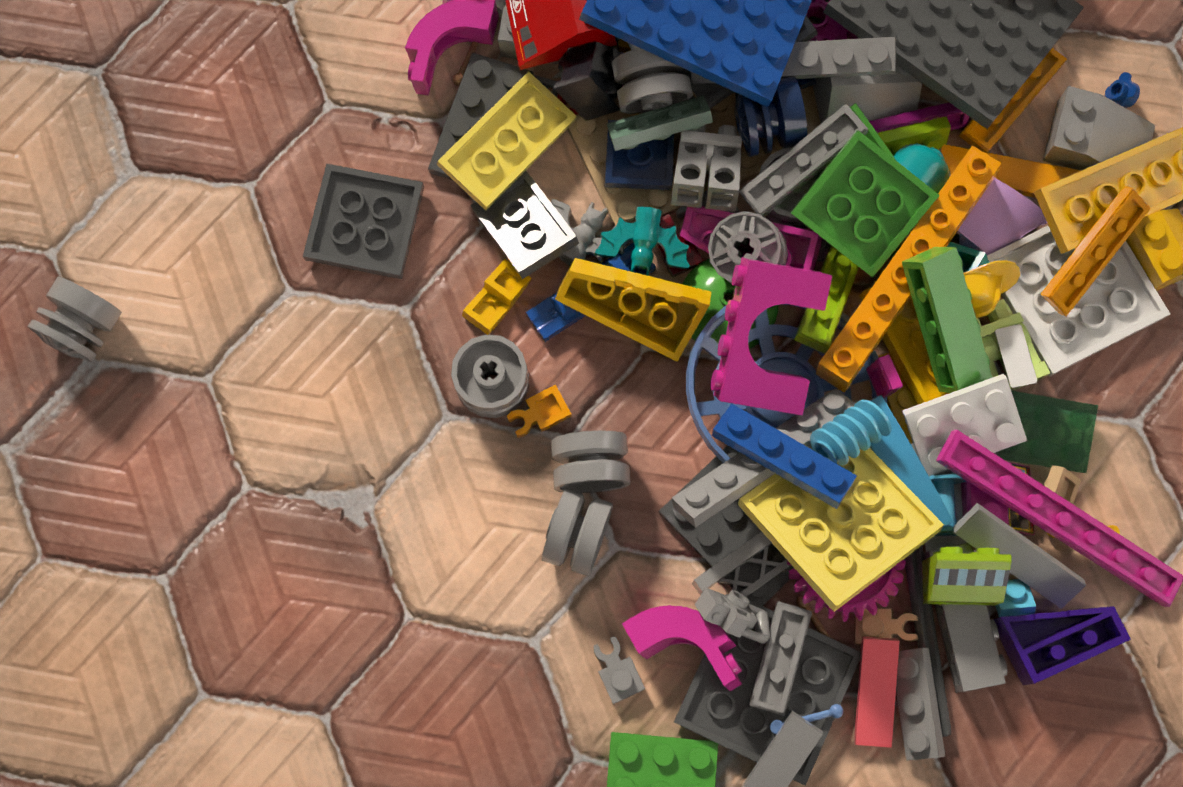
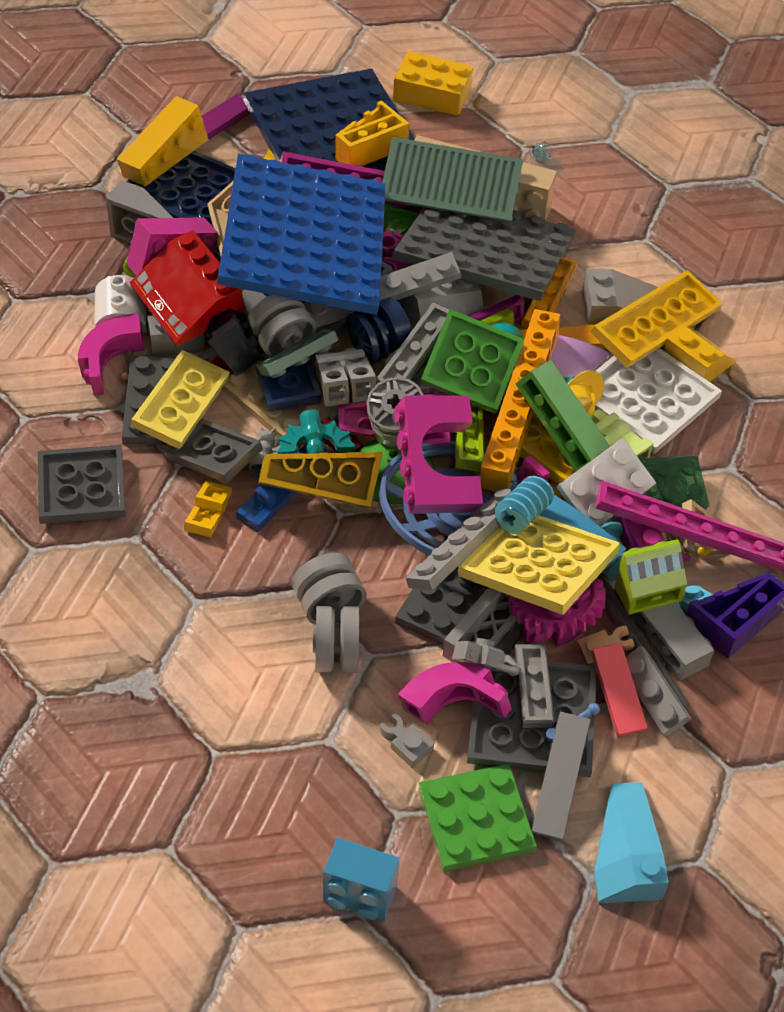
camera: 25 degrees left, 25 degrees down
light grey wheel [451,334,529,418] -> none
light orange plate [507,384,572,438] -> none
blue plate [712,403,857,509] -> none
light grey tile [953,503,1086,609] -> none
white sticker [995,324,1037,388] -> none
light orange tile [1040,186,1151,317] -> none
blue plate [1105,72,1140,108] -> none

